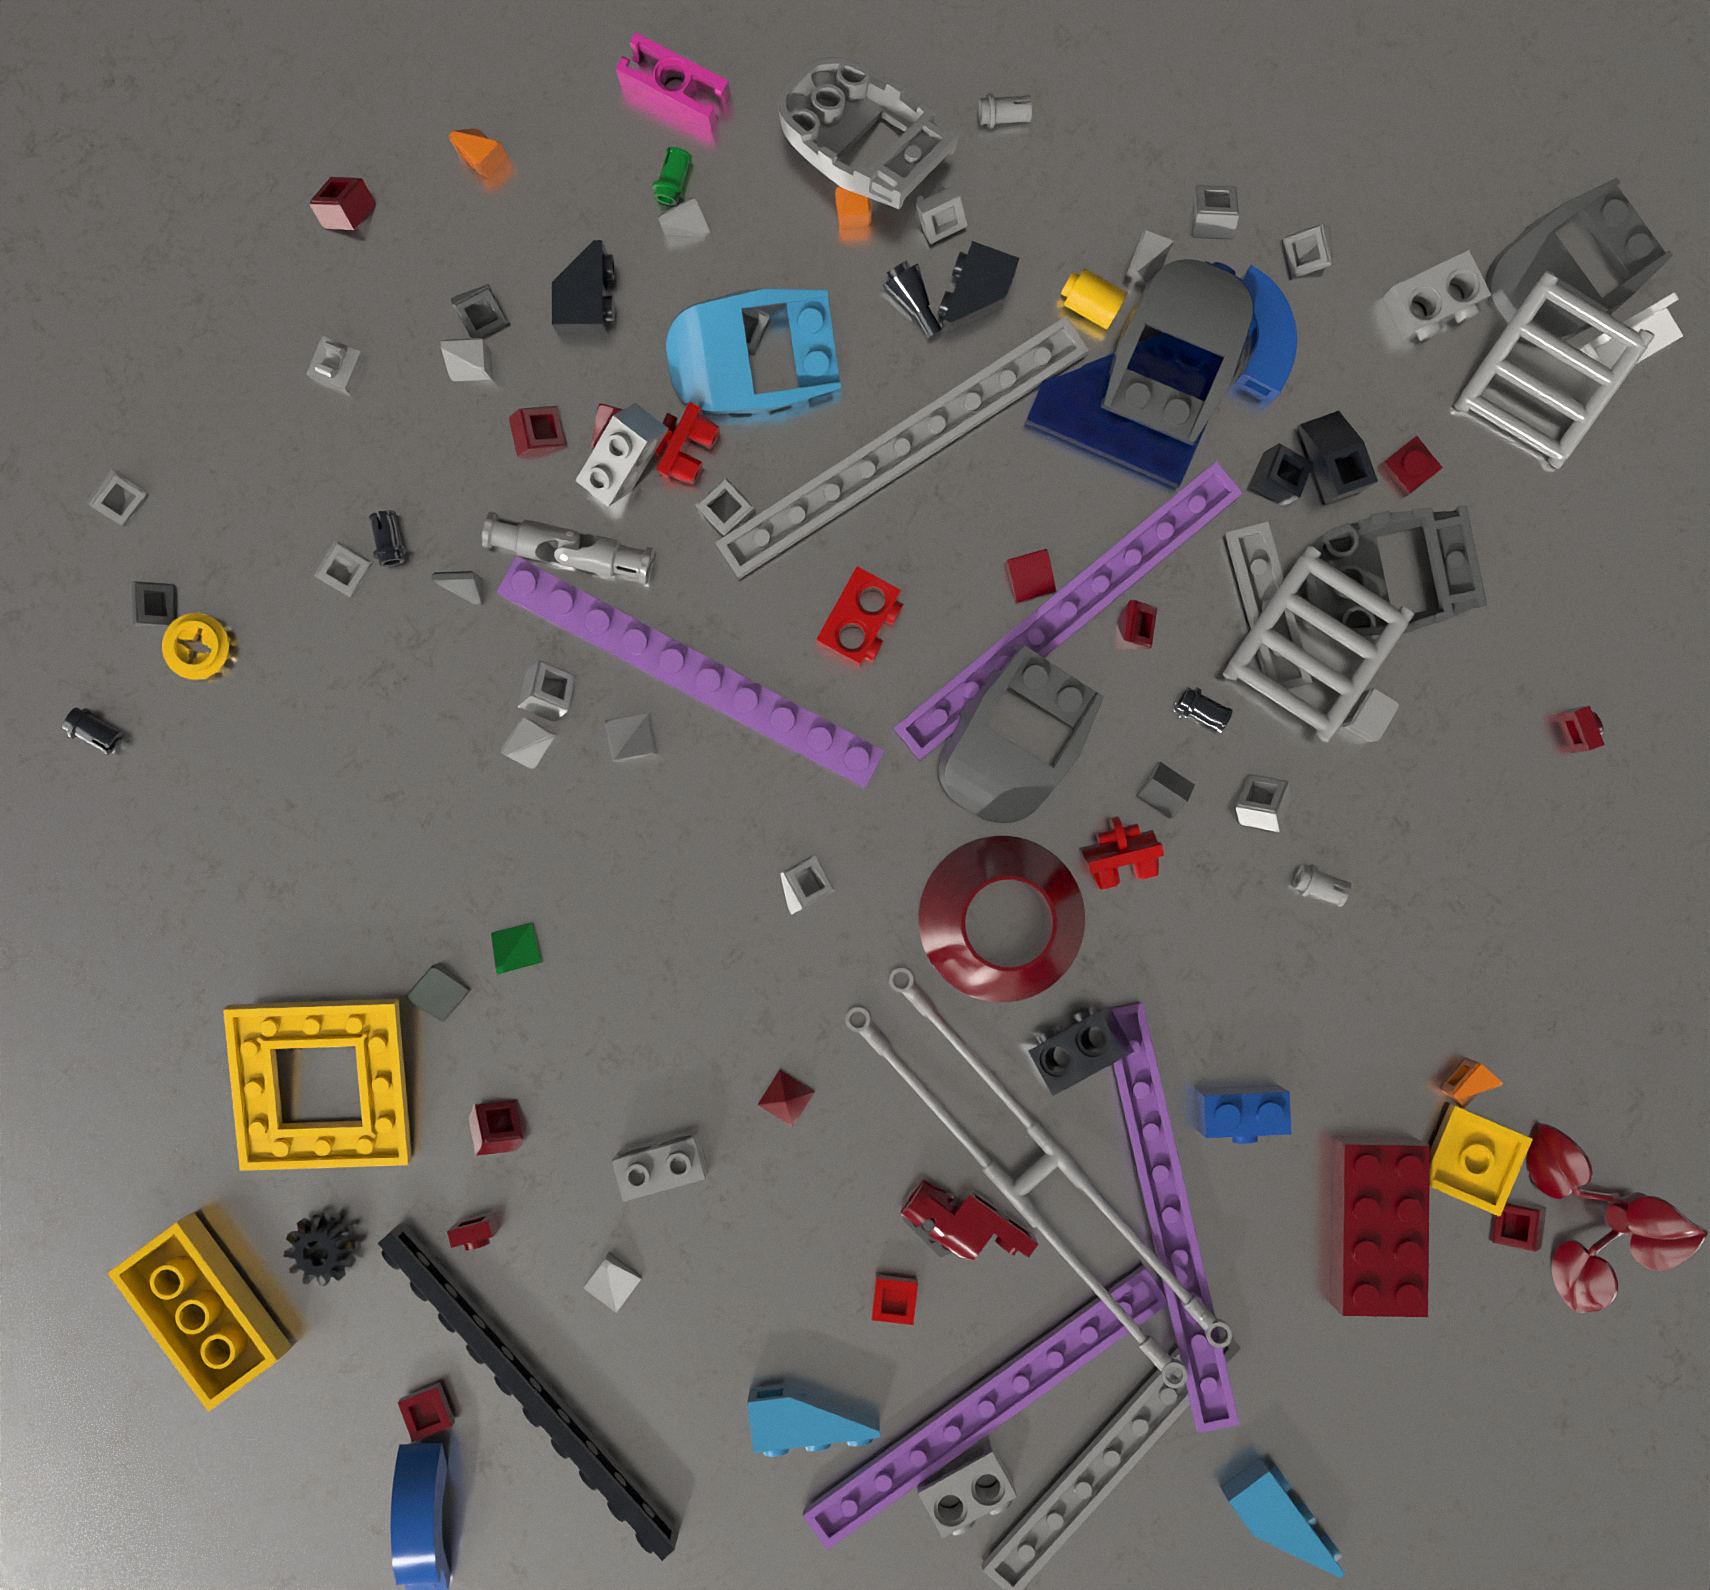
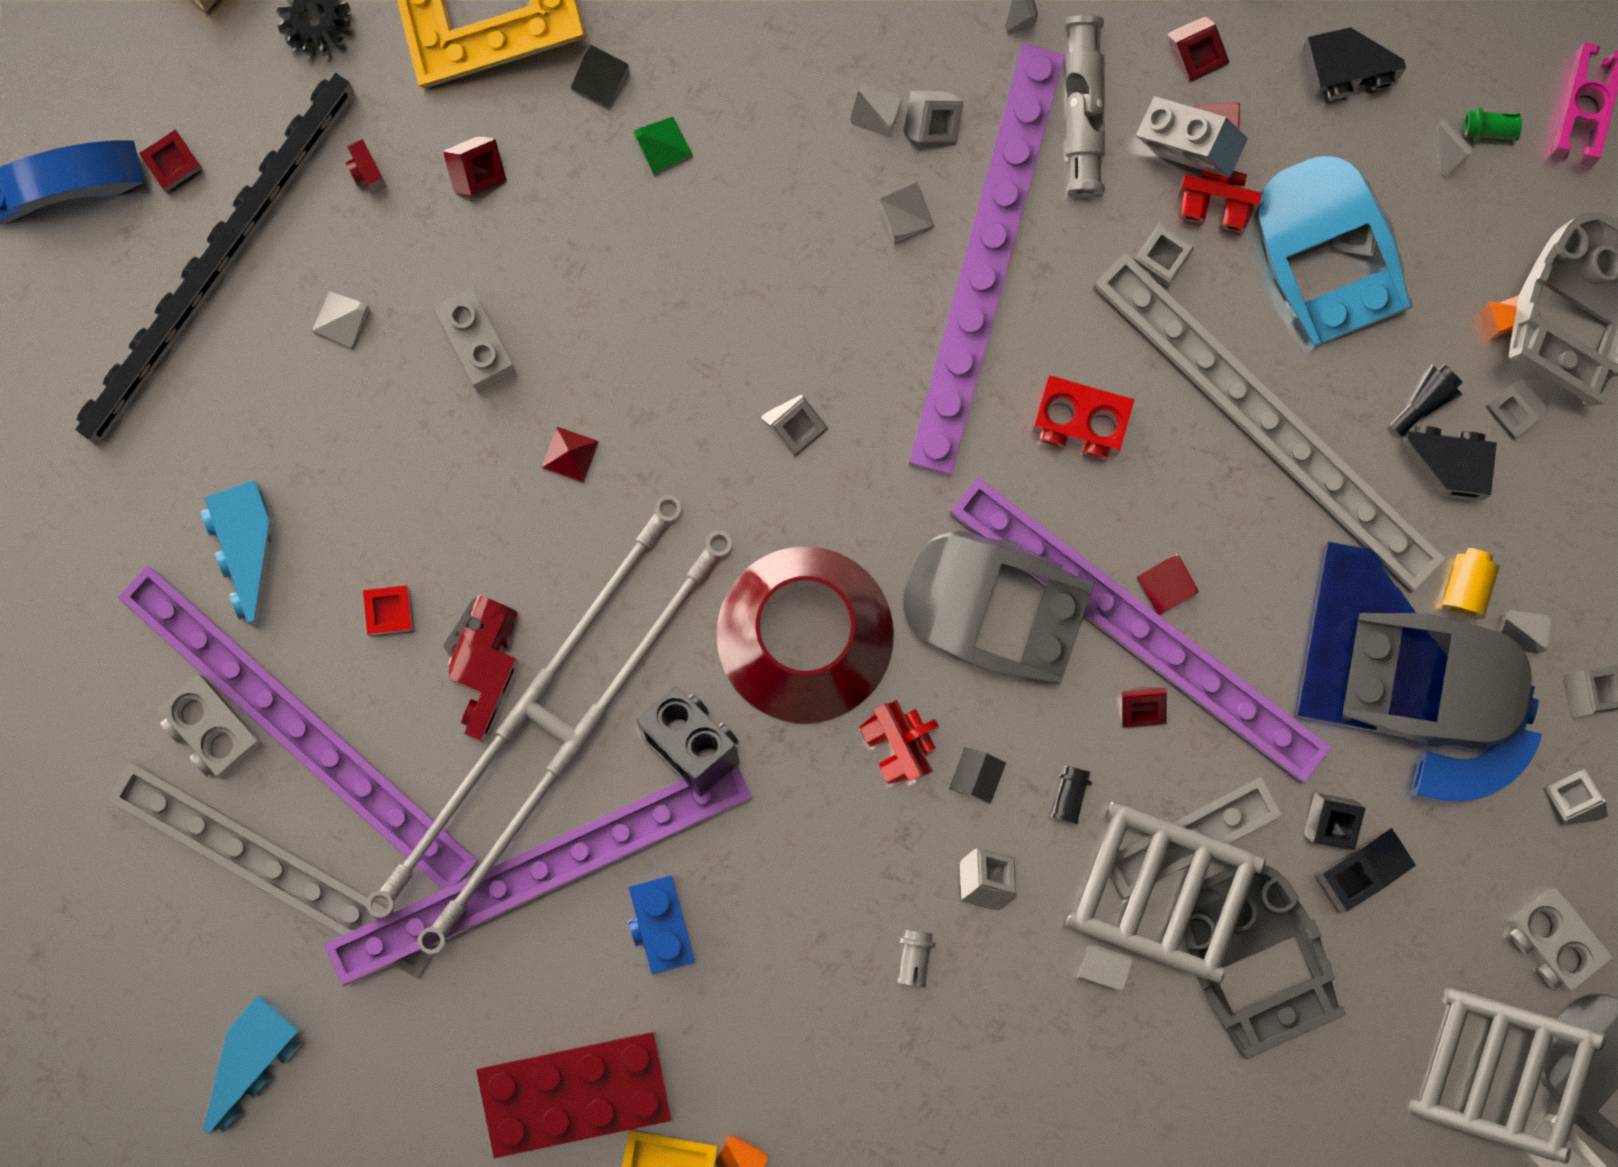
camera: 75 degrees right, 5 degrees down
dark red plate [1380,436,1443,496] -> none

